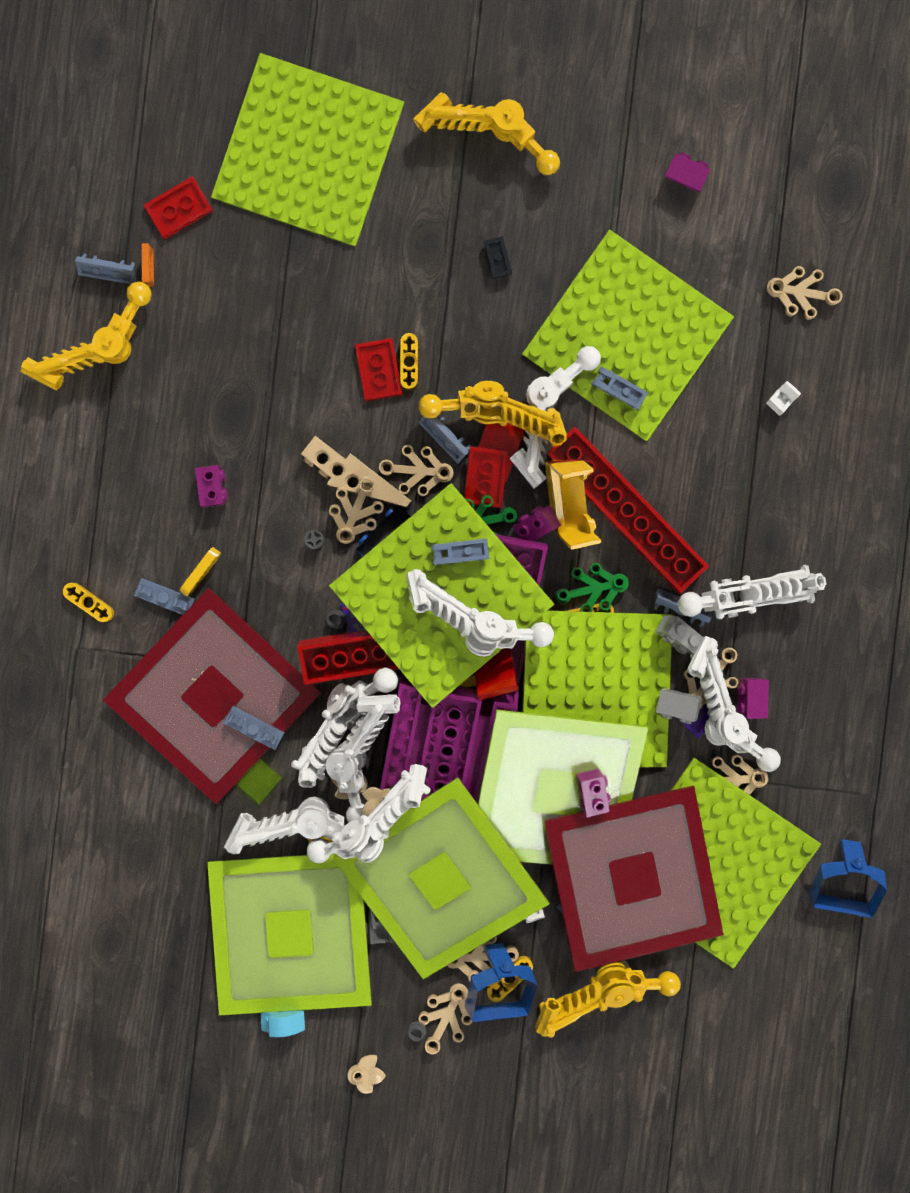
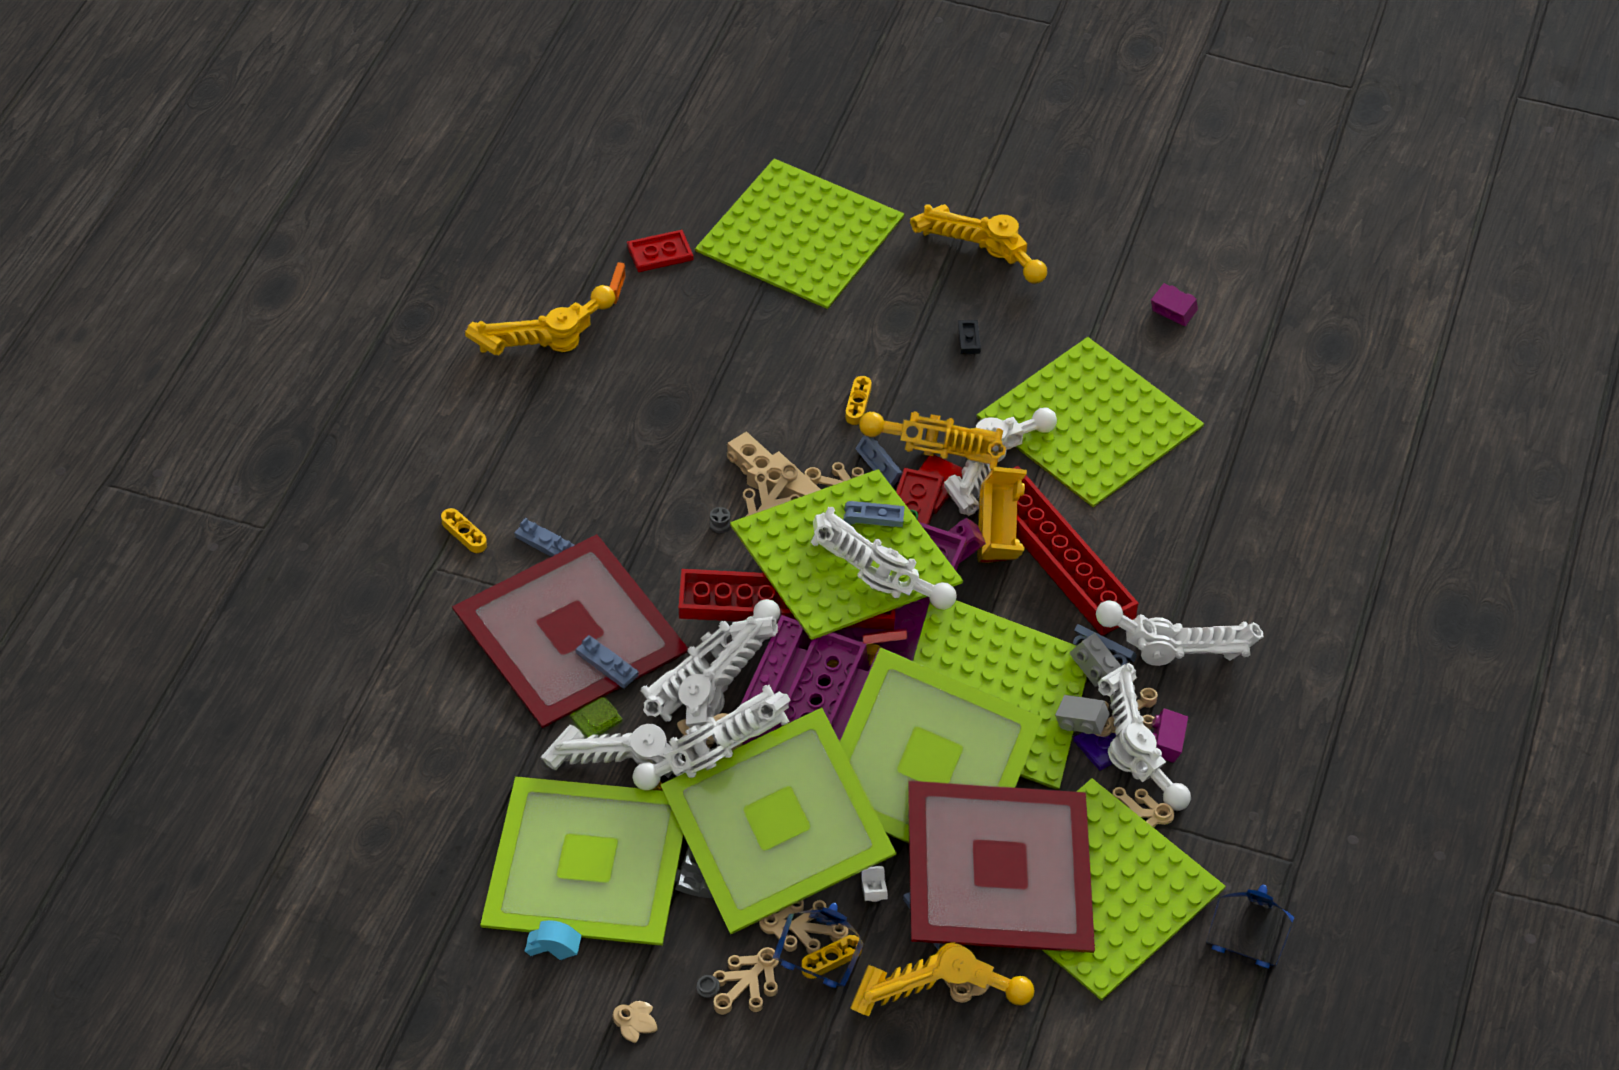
camera: 10 degrees right, 40 degrees down
sand blue plate [75,254,136,284] -> none
yellow beam [180,547,221,597] -> none
magenta brick [195,465,229,508] -> none
red tile [355,338,403,402] -> none
green plant [555,563,629,612] -> none
brick [576,769,611,817] -> none
sand blue plate [591,367,648,410] -> none
white bracket [766,381,801,416] -> none
tan plant [767,266,842,320] -> none

